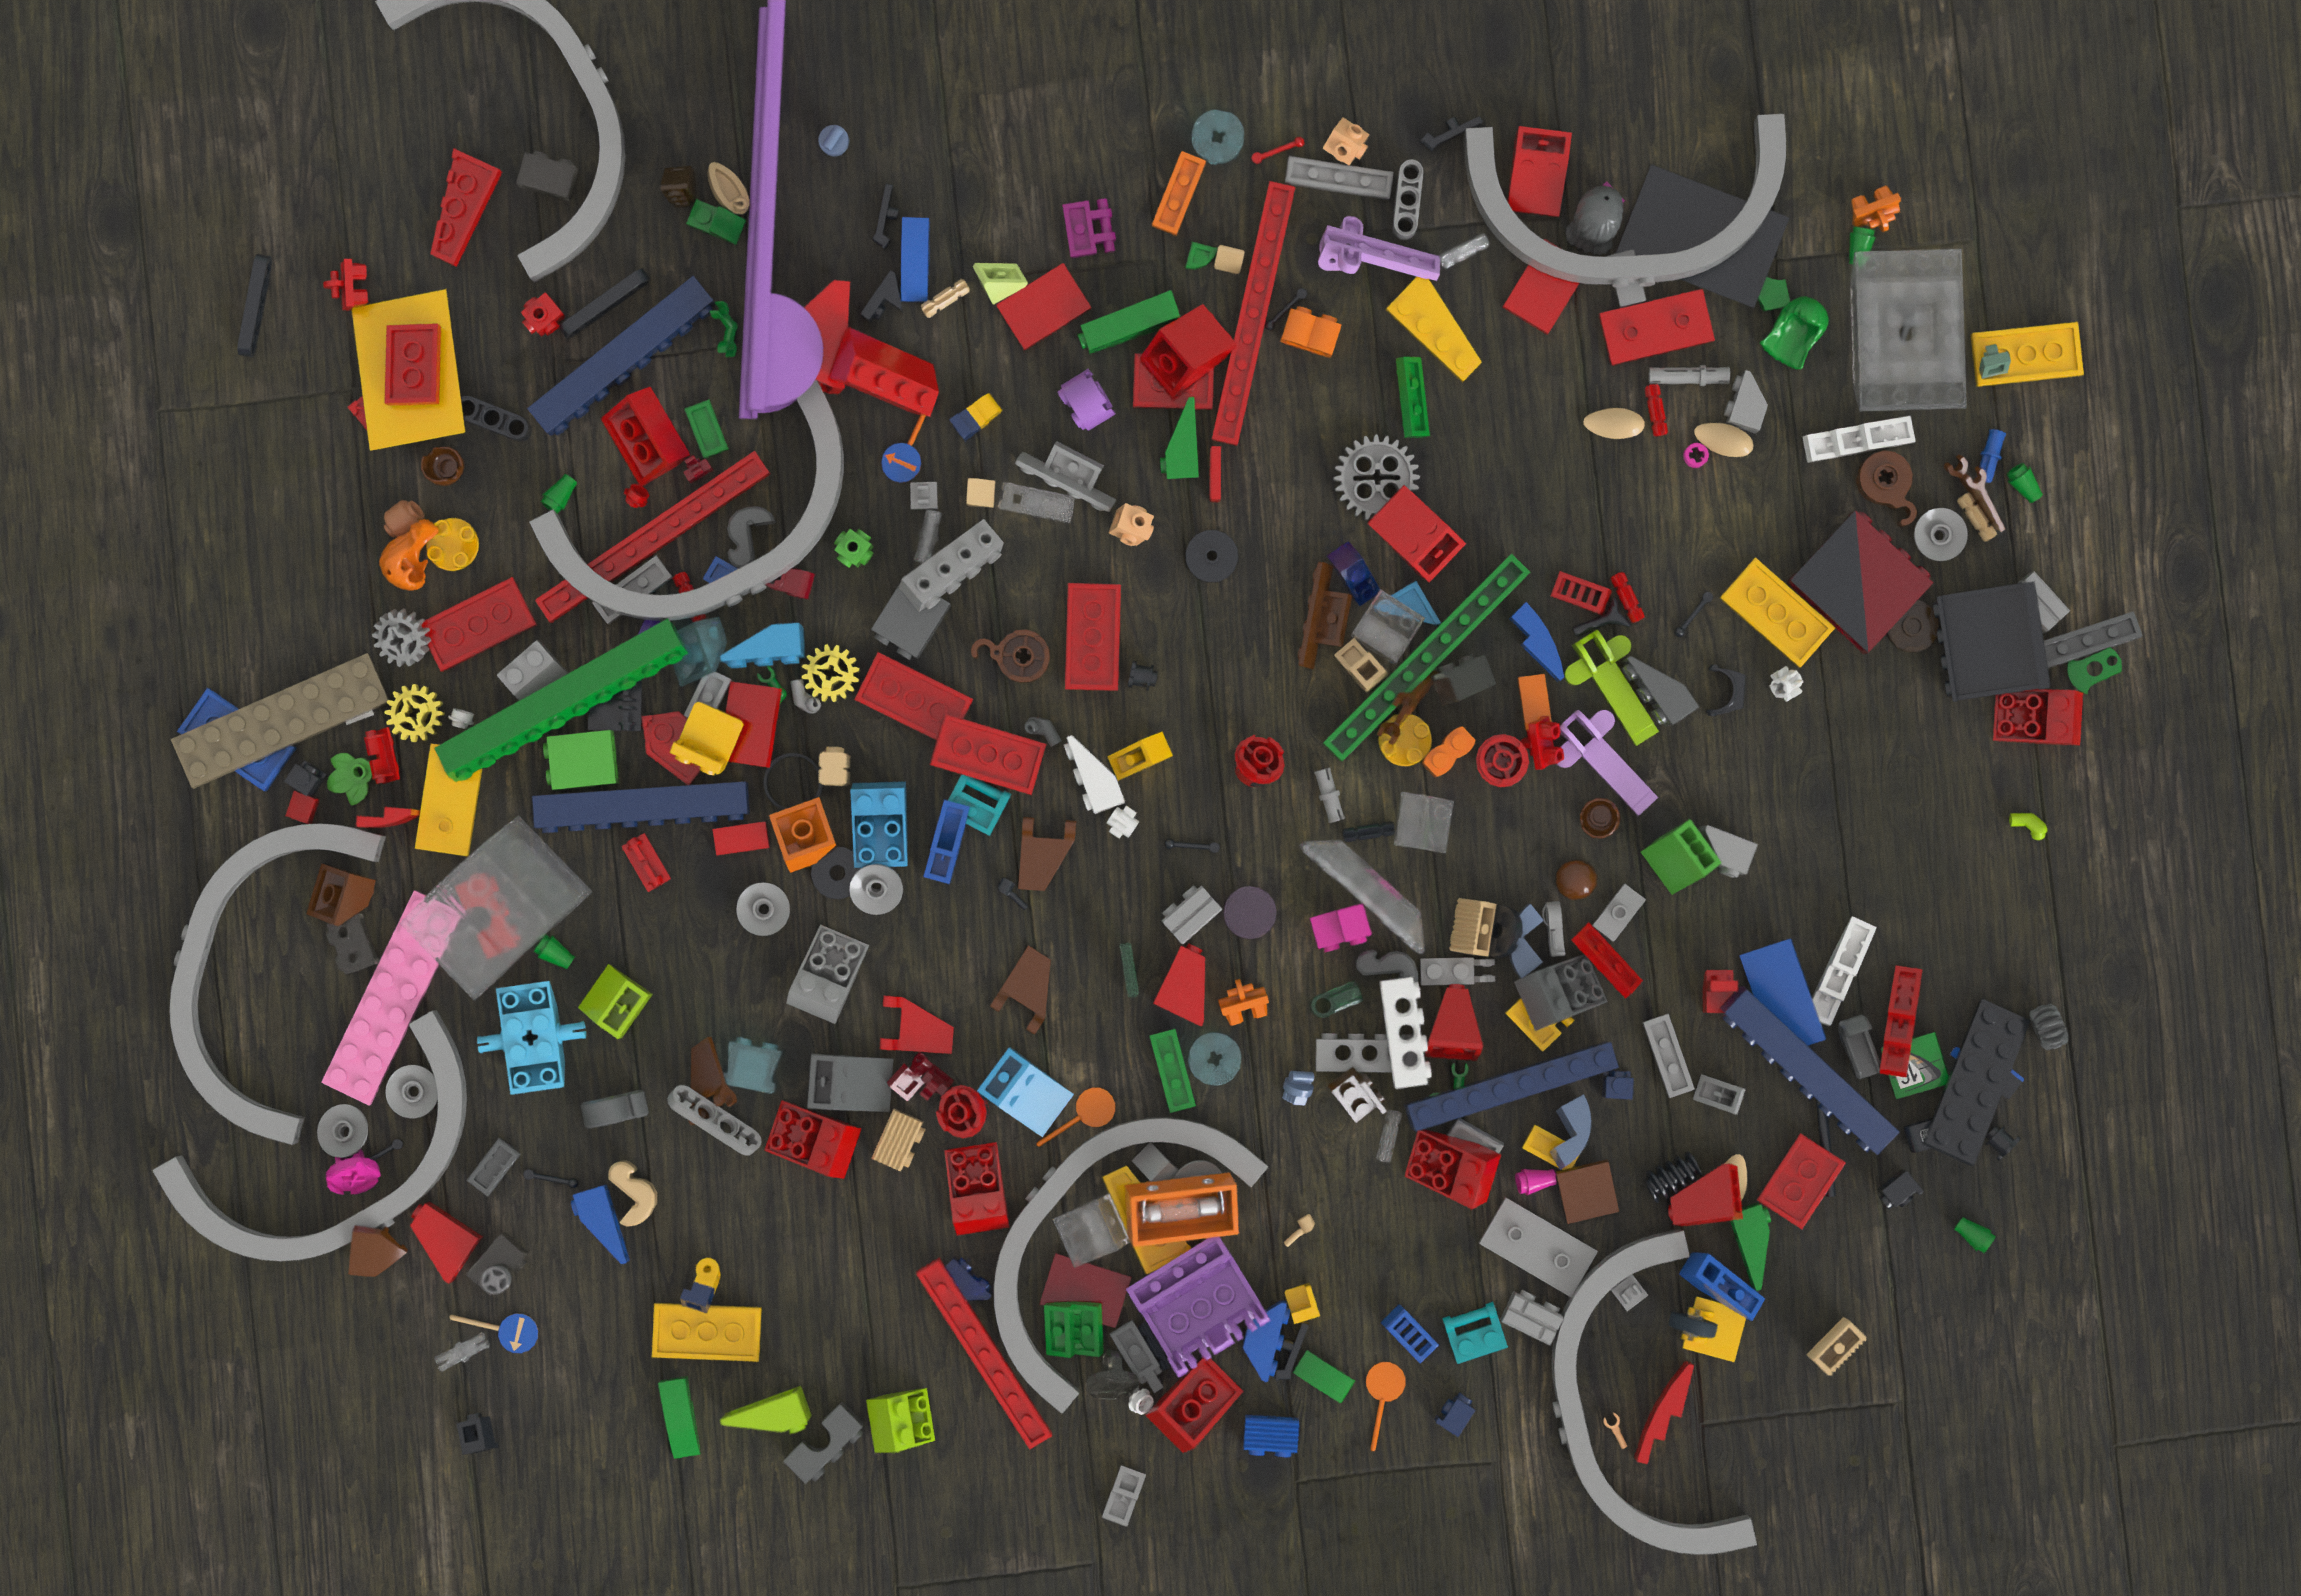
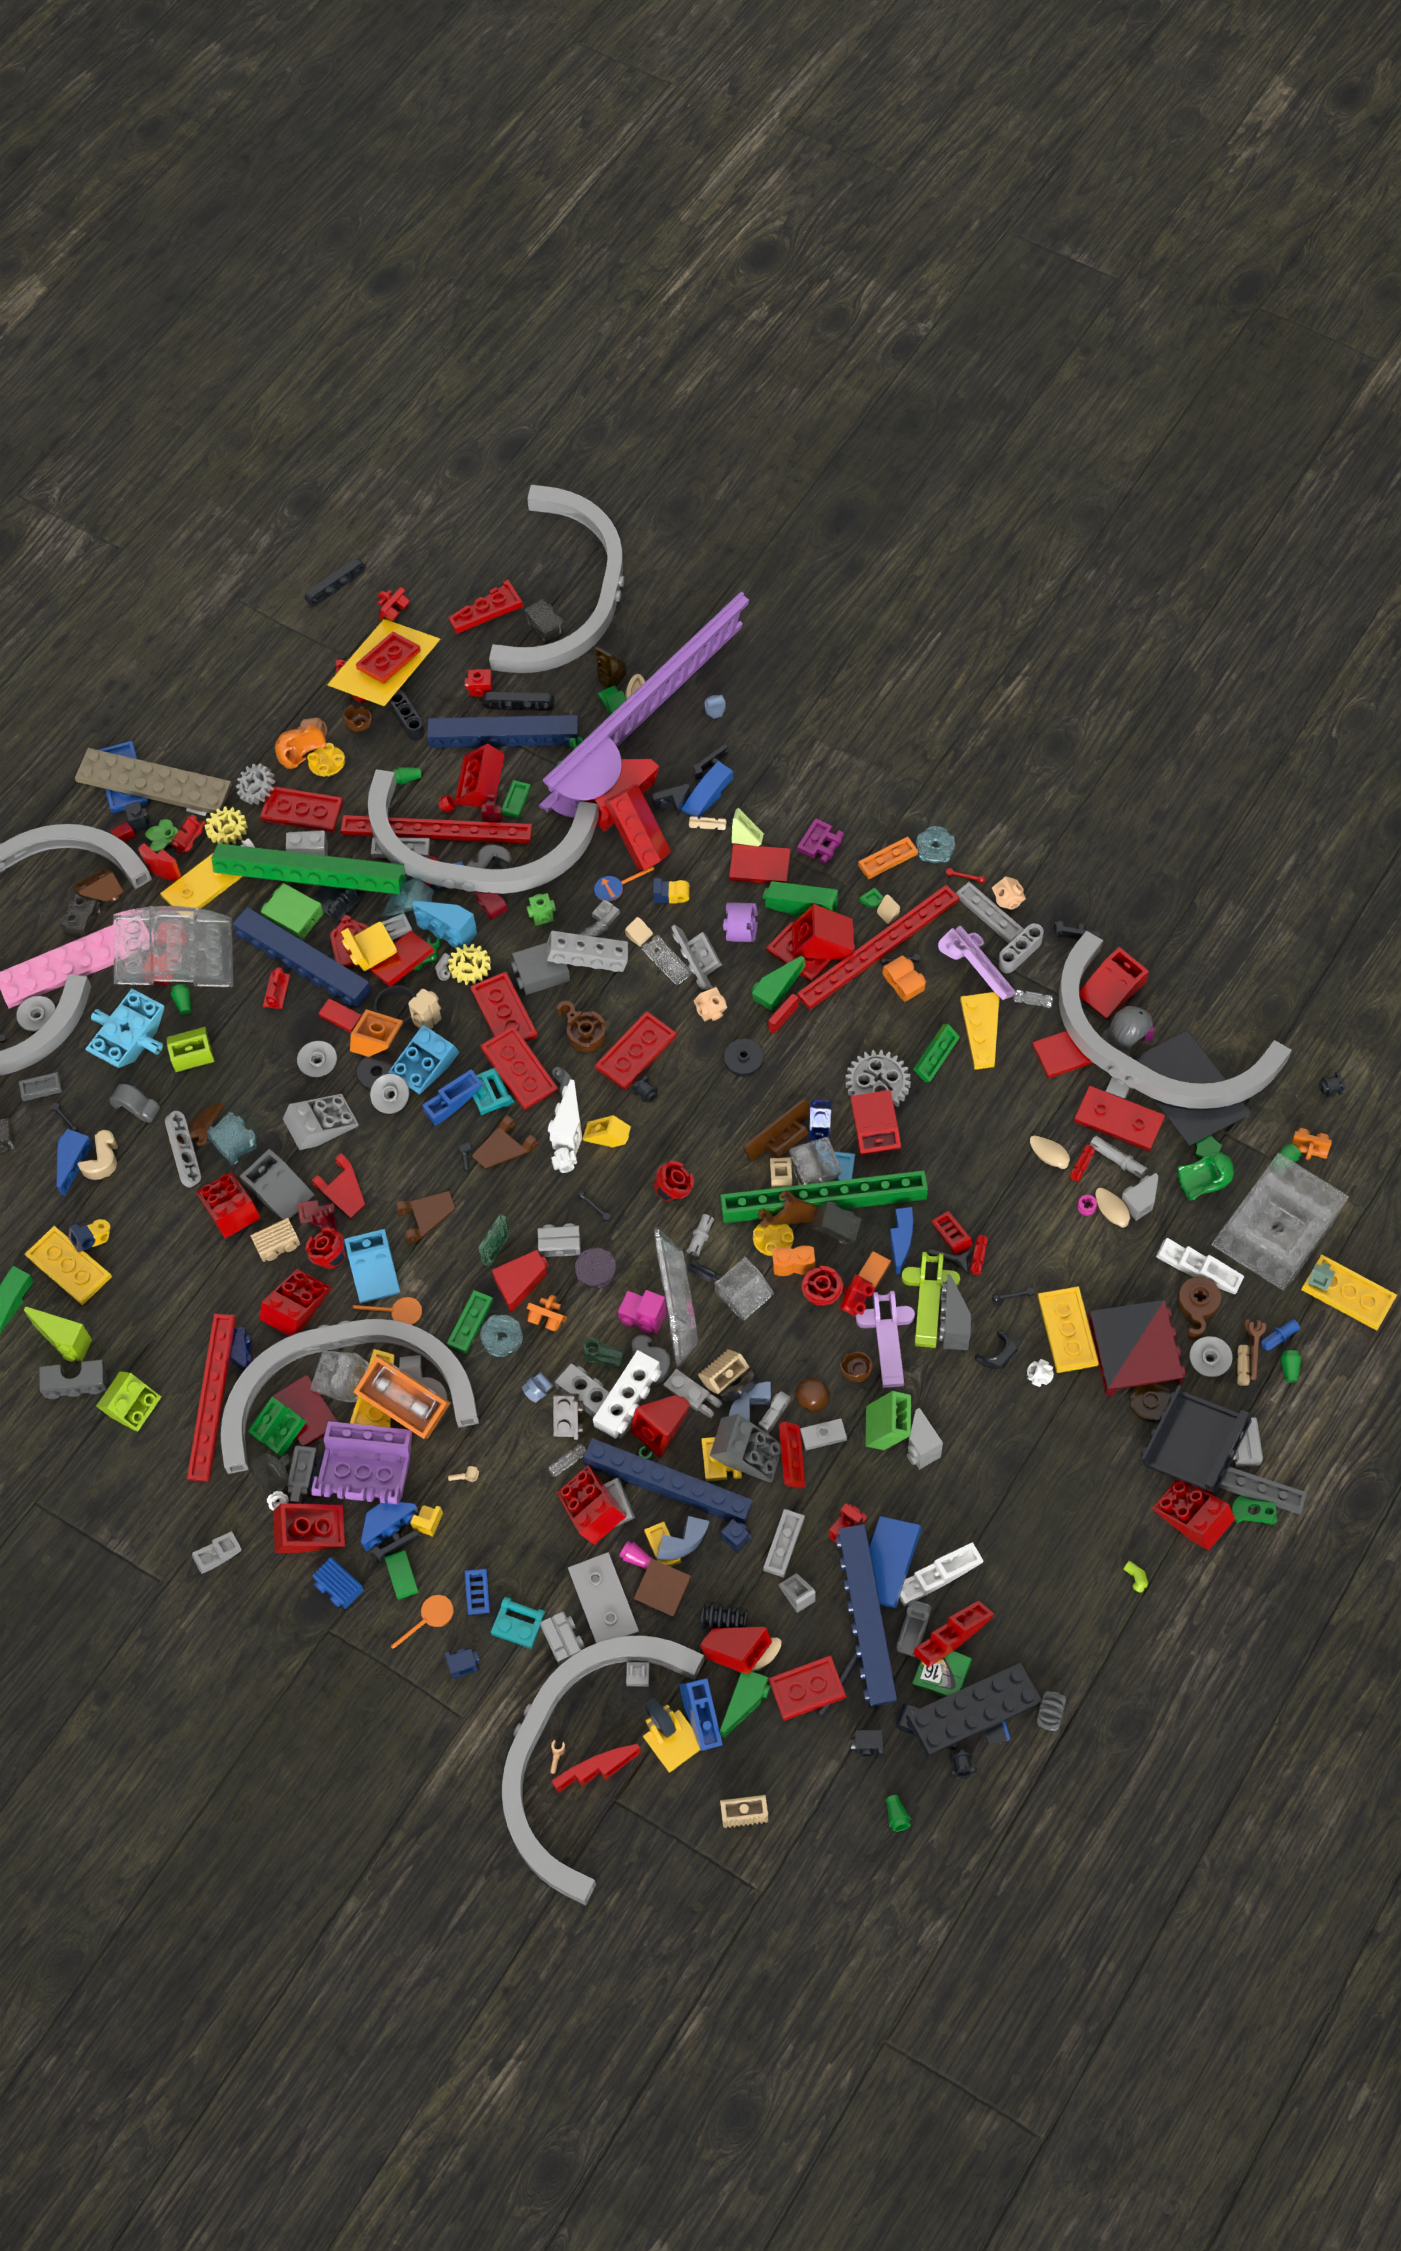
camera: 45 degrees right, 25 degrees down
none -> black brick [1319,1072,1346,1097]

